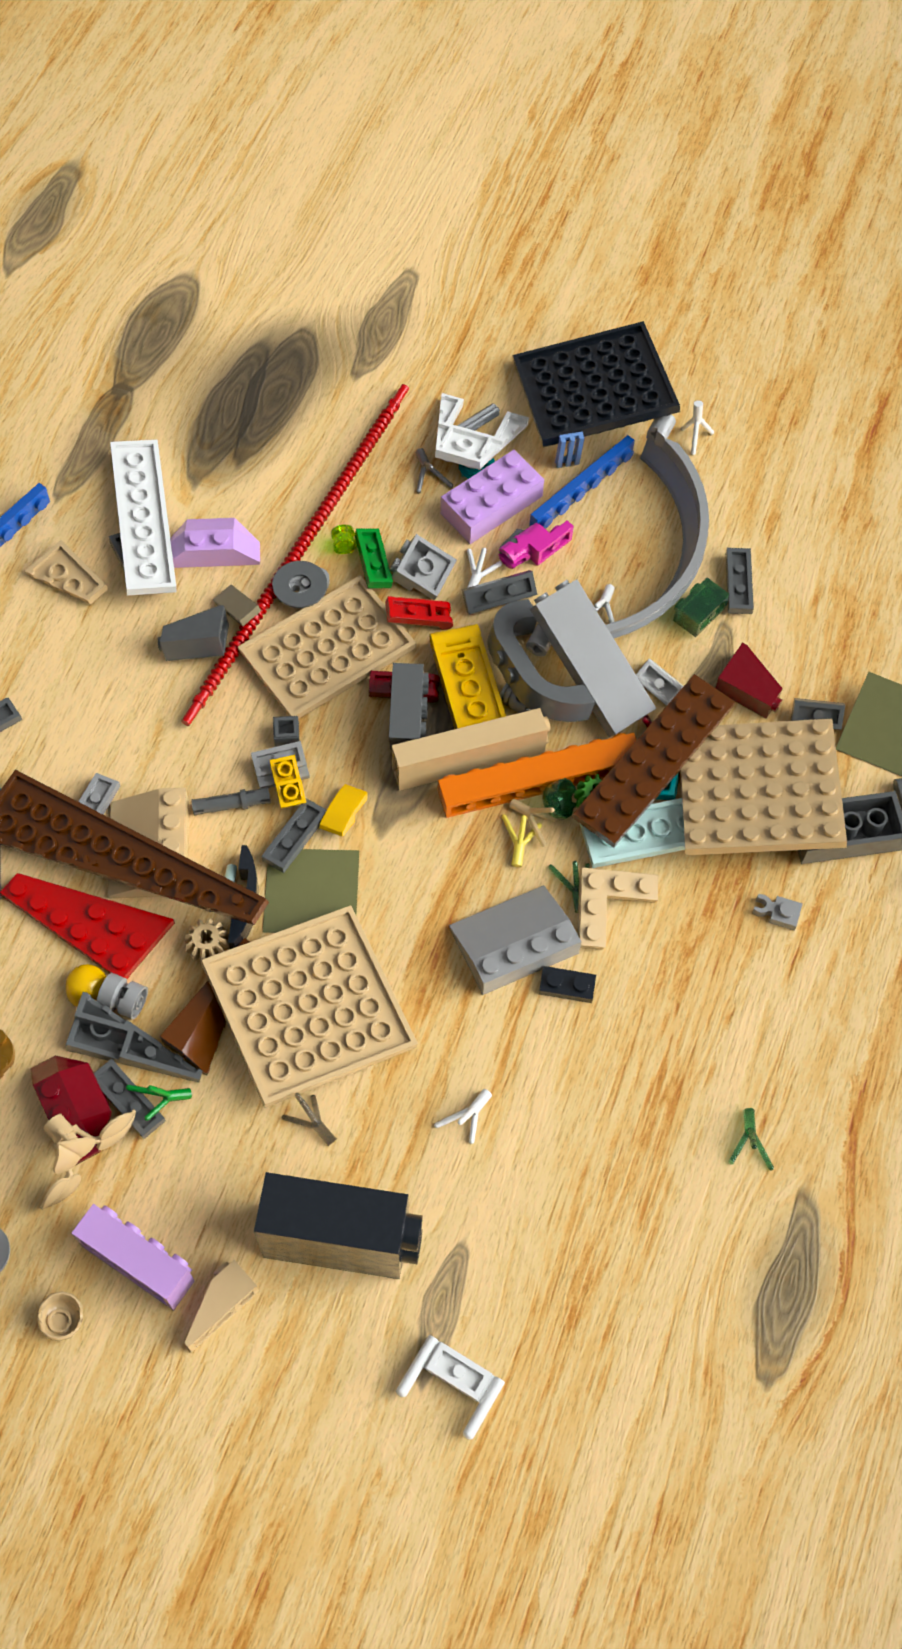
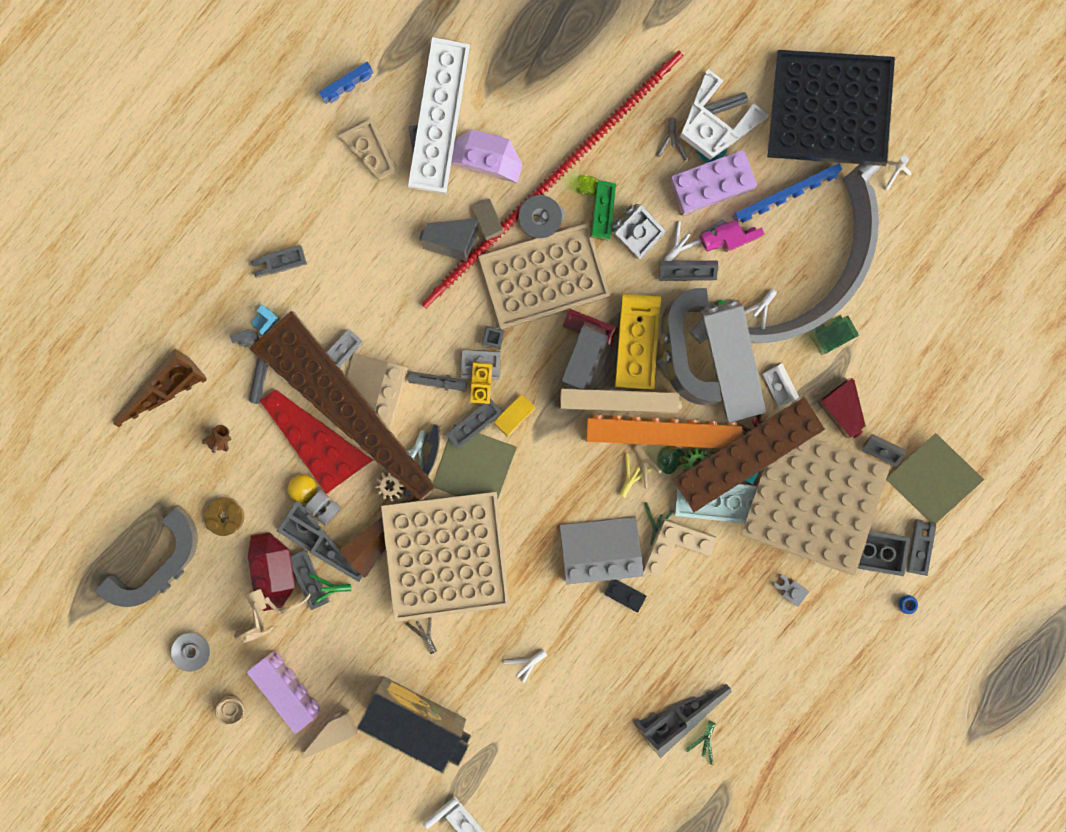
camera: 25 degrees right, 25 degrees up
red plate [385,596,453,630] -> none
medium blue tile [555,432,584,468] -> none
dark grey plate [725,548,754,614] -> none
none -> dark grey wedge [634,684,732,758]

